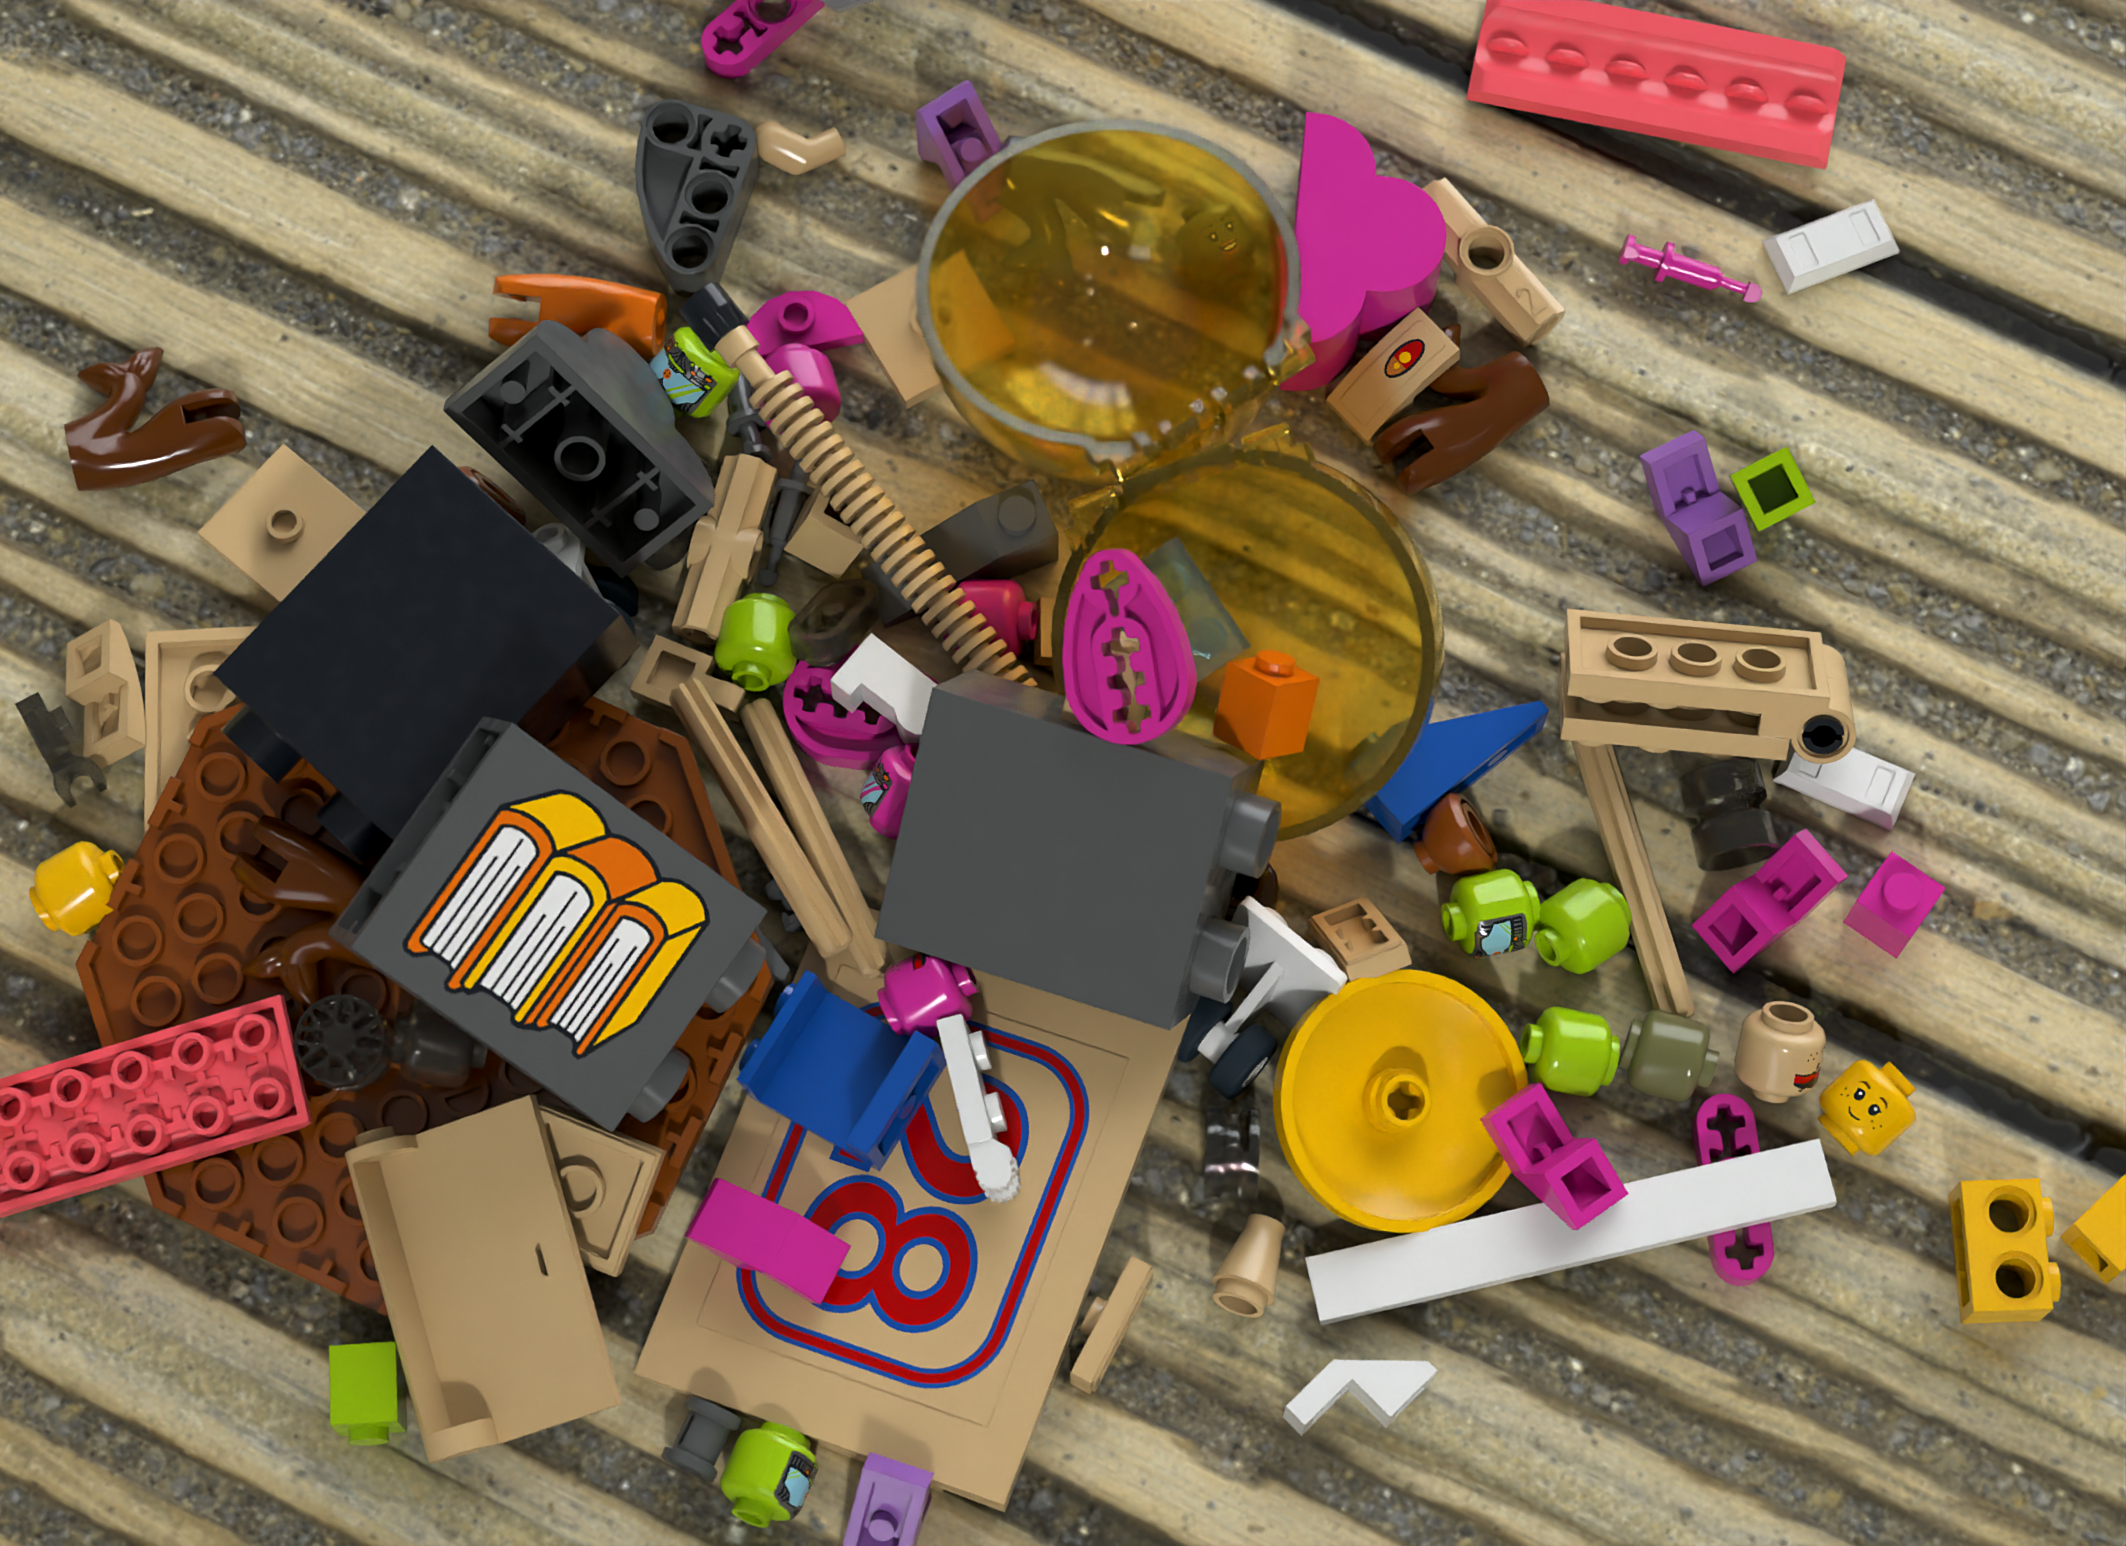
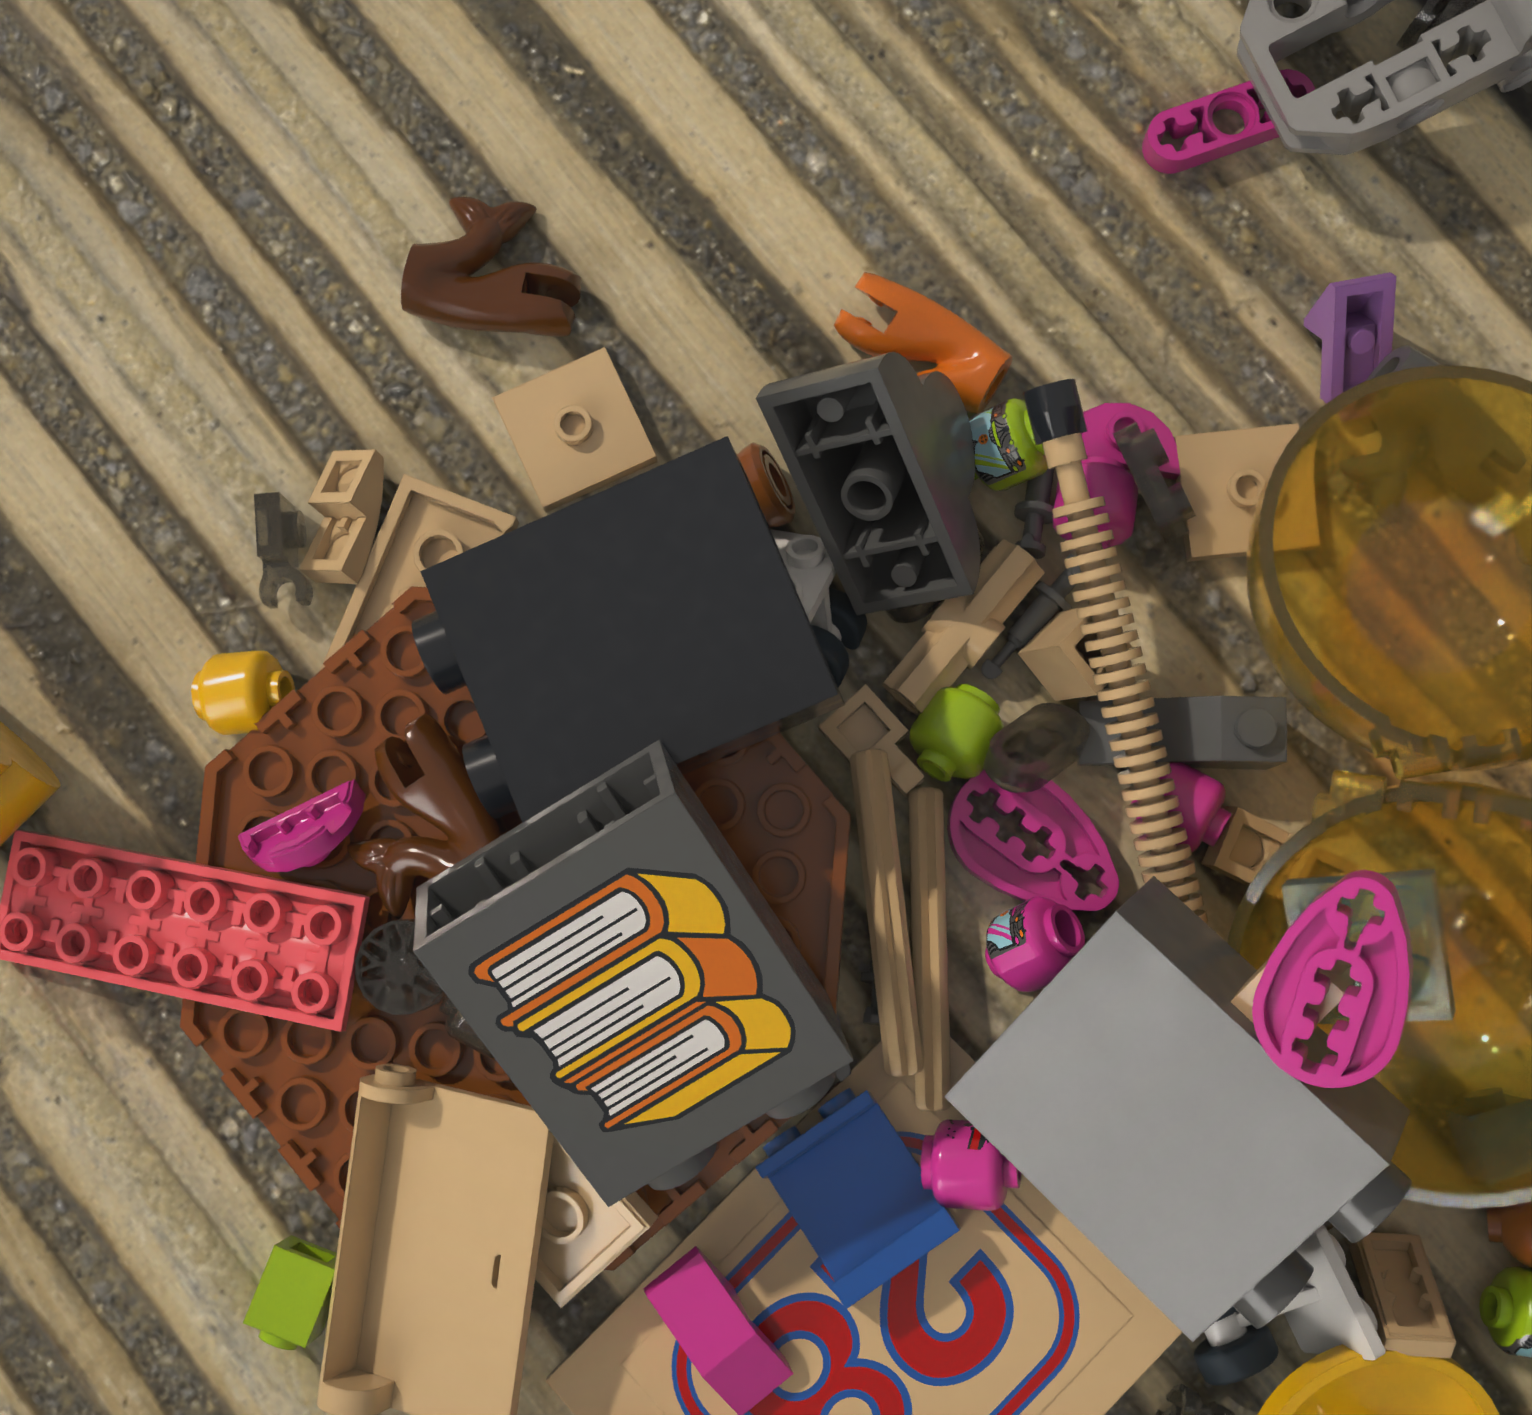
camera: 25 degrees right, 10 degrees up
dark grey beam [635,99,760,299] -> none
tan arm [754,120,846,175] -> none
white leg [830,633,937,744] -> none
white hinge [936,1014,1022,1204] -> none
orange brick [1212,650,1320,760] -> none
none -> dark pink plate [238,779,366,872]
none -> clear smoke plate [1112,422,1196,544]

